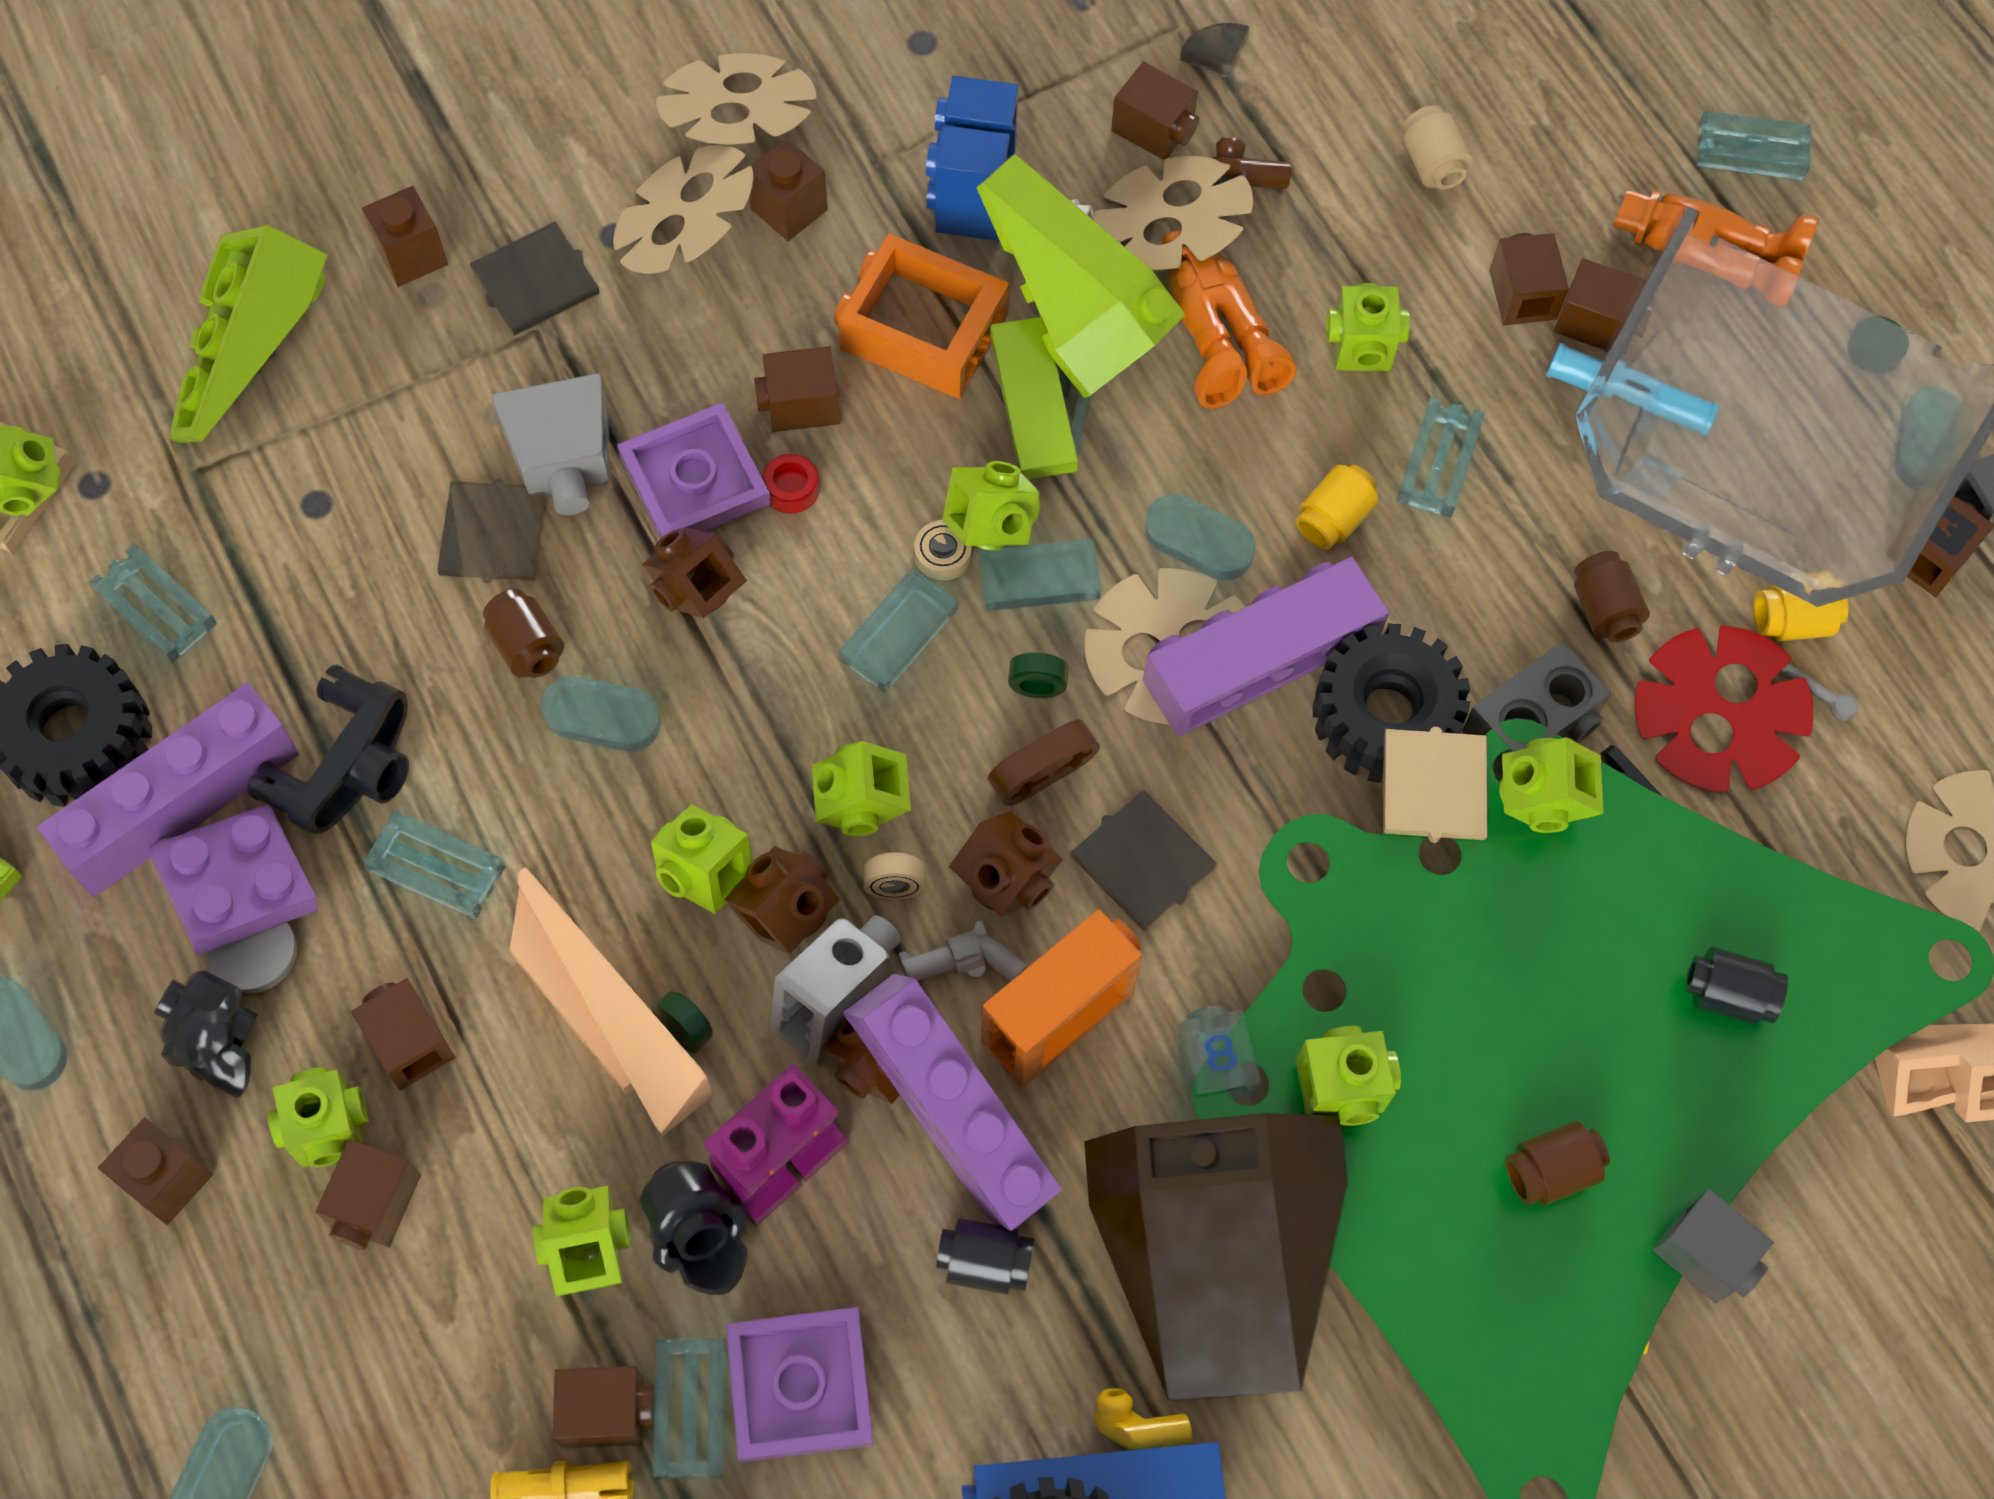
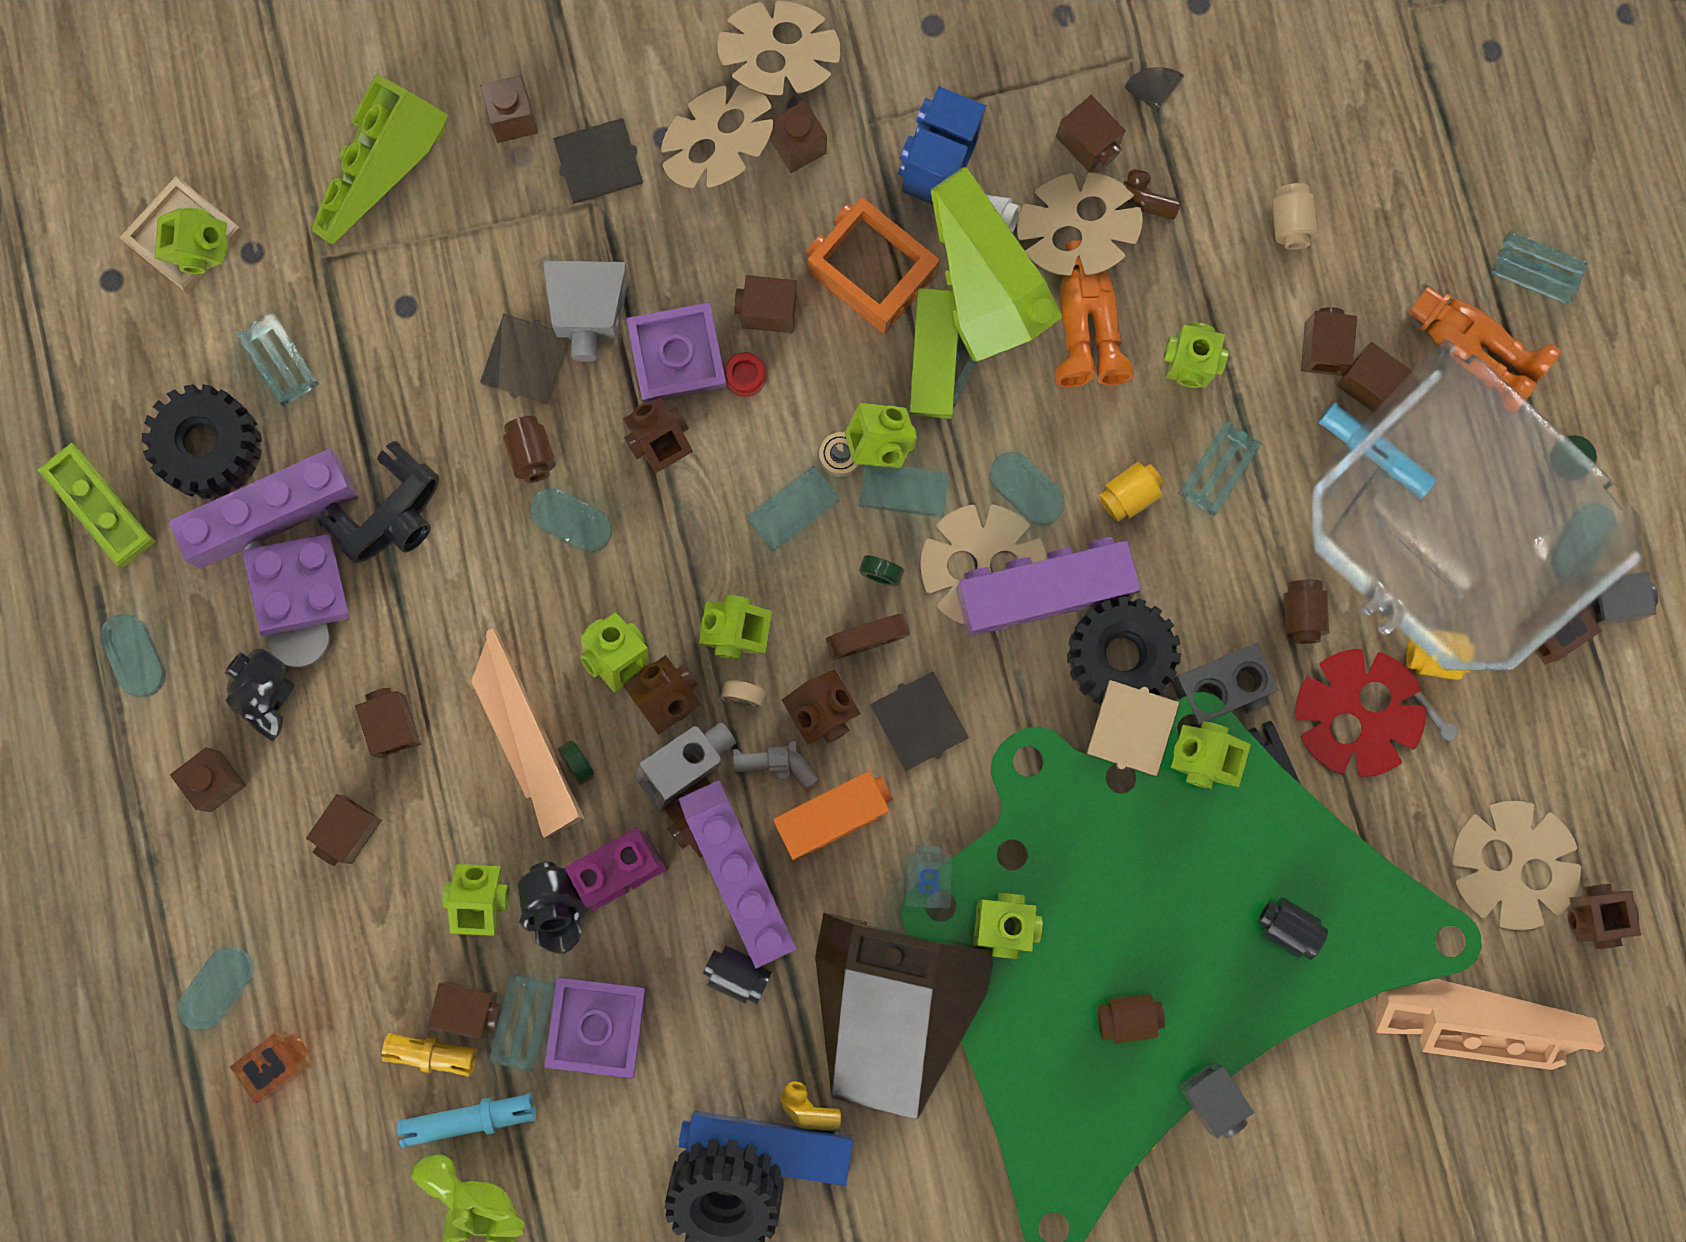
camera: 10 degrees right, 15 degrees up
lime brick [267,1067,369,1168] -> none
clear light blue tile [364,810,506,919] -> none

